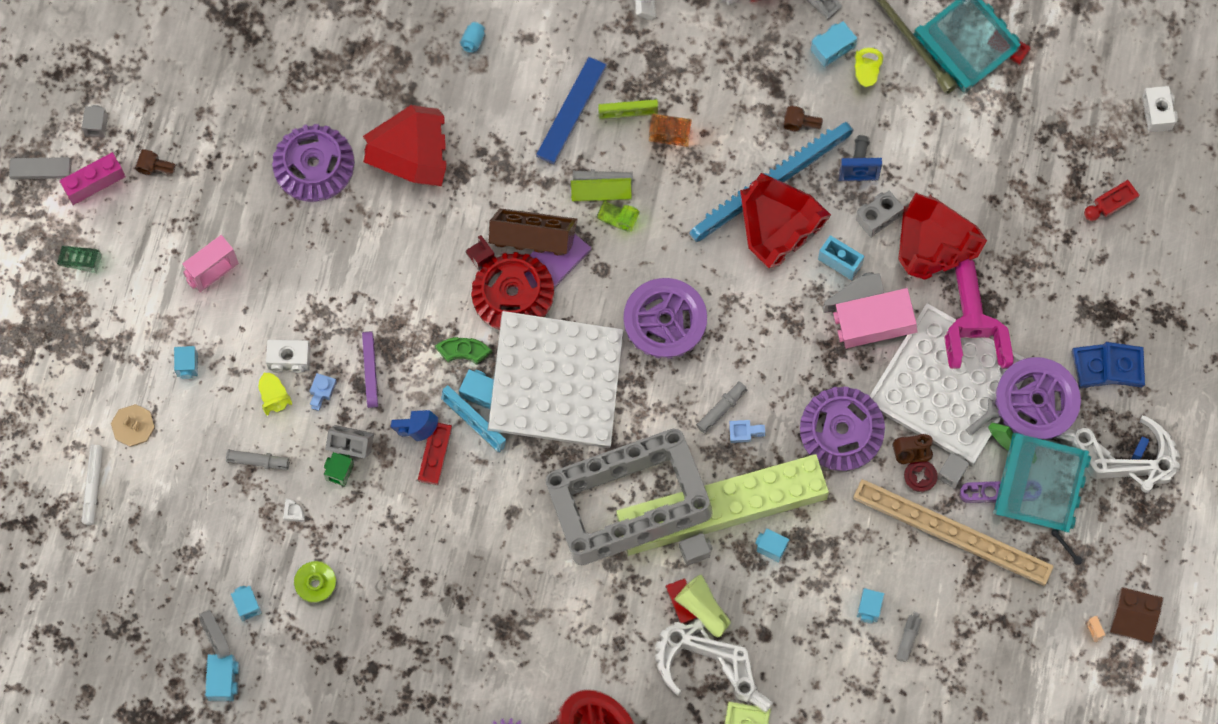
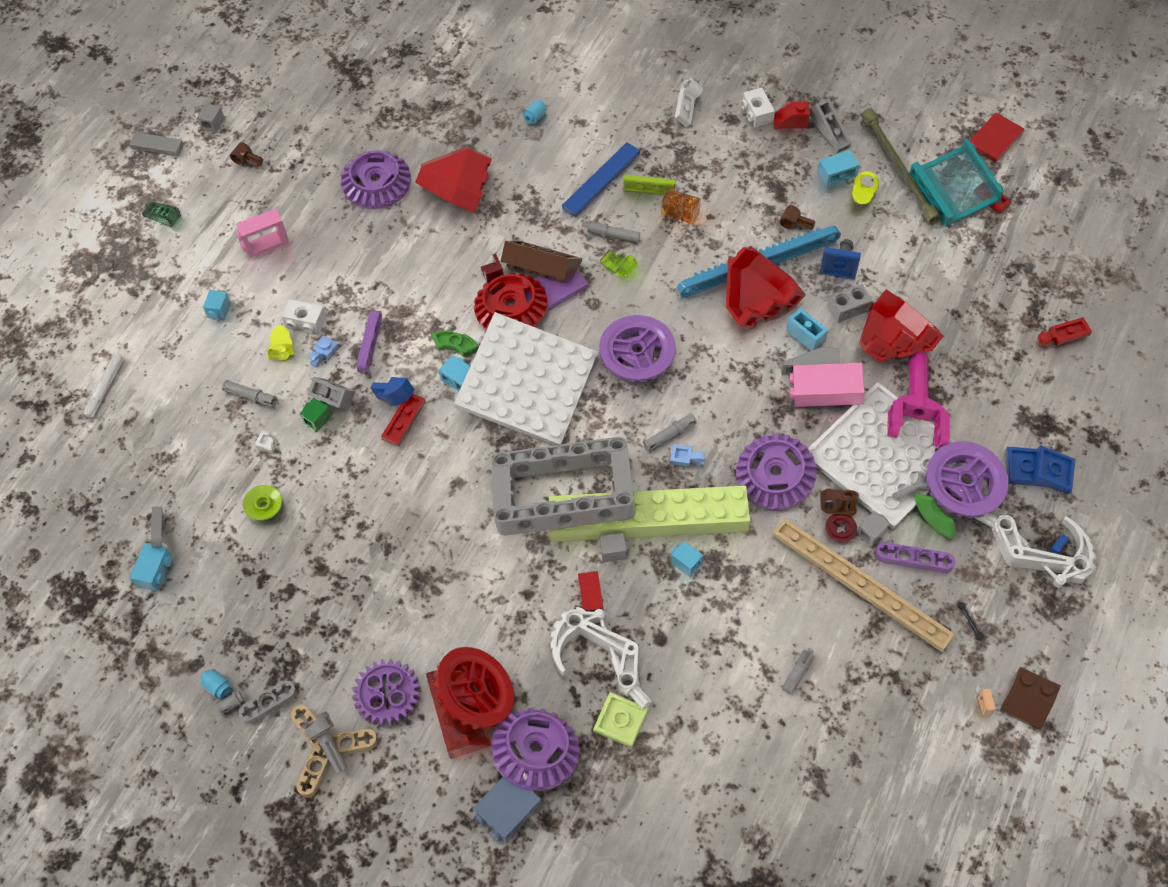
camera: 15 degrees right, 10 degrees down
dark pink brick [59,152,126,205] -> none
tan piece [111,404,155,447] -> none
medium azure brick [231,586,262,622] -> none
medium azure tile [441,385,506,452] -> none
lime tile [571,178,632,201] -> none
yellowish green piece [674,574,731,637] -> none
medium azure brick [857,588,884,623] -> none
clear light blue panel [993,433,1091,533] -> none
white brick [1142,86,1178,132] -> none

